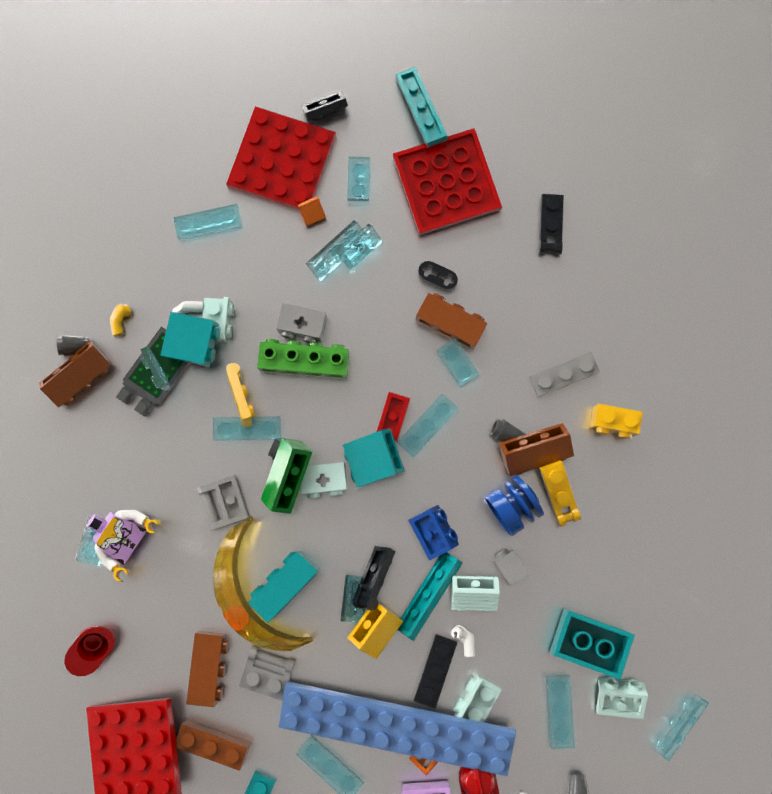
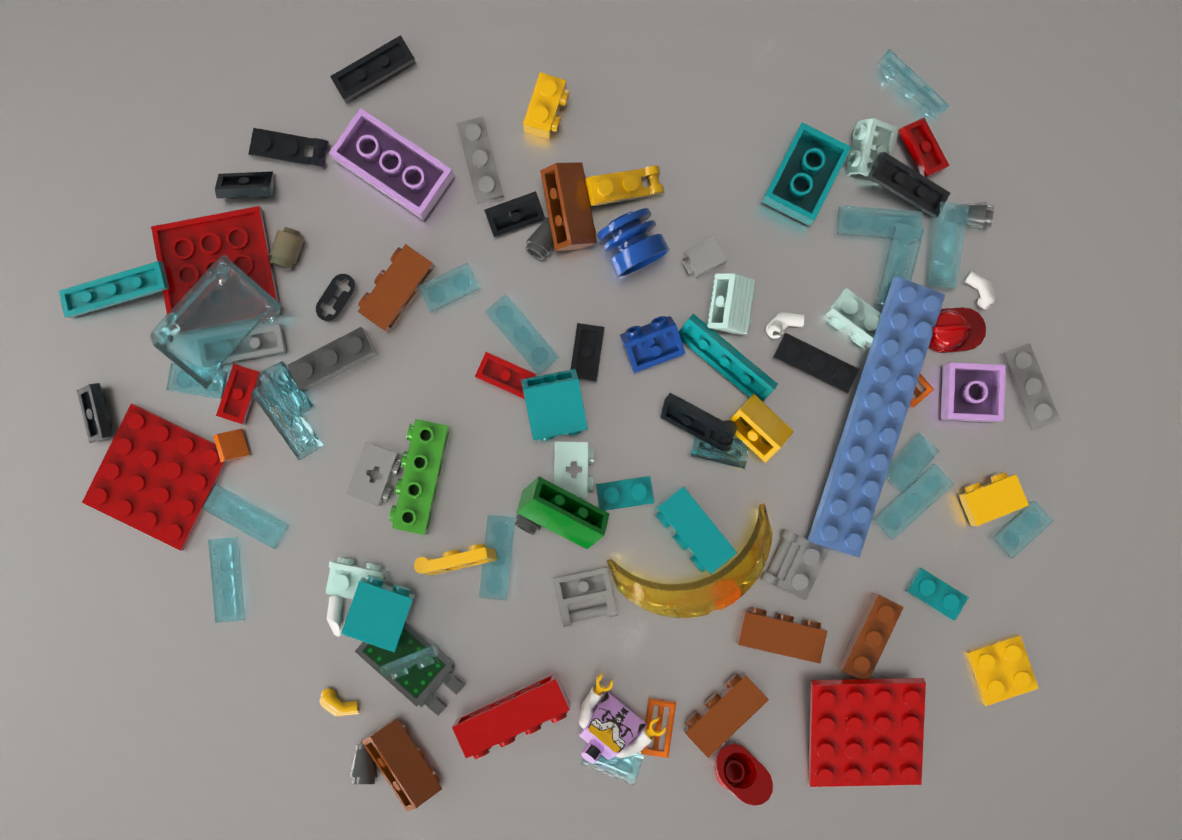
camera: 85 degrees left, 5 degrees up
none -> clear light blue windscreen [150,255,282,389]
none -> light grey plate [198,324,286,368]
none -> clear light blue plate [202,485,289,549]
none -> black plate [215,171,275,199]
none -> red plate [216,363,262,425]
none -> dark tan brick [269,227,304,270]
none -> dark grey brick [287,327,378,392]
none -> lavender brick [329,108,455,220]
none -> black plate [330,35,415,102]
none -> red brick [452,673,571,759]
none -> black plate [484,191,545,237]
none -> black plate [570,323,605,382]
none -> teal plate [596,476,654,511]
none -> orange tile [641,697,676,758]
none -> dark orange brick [683,672,769,758]
none -> black plate [867,152,950,217]
none -> clear light blue plate [876,222,925,305]
none -> clear light blue plate [886,433,940,492]
none -> red plate [898,118,950,178]
none -> clear light blue plate [929,202,969,288]

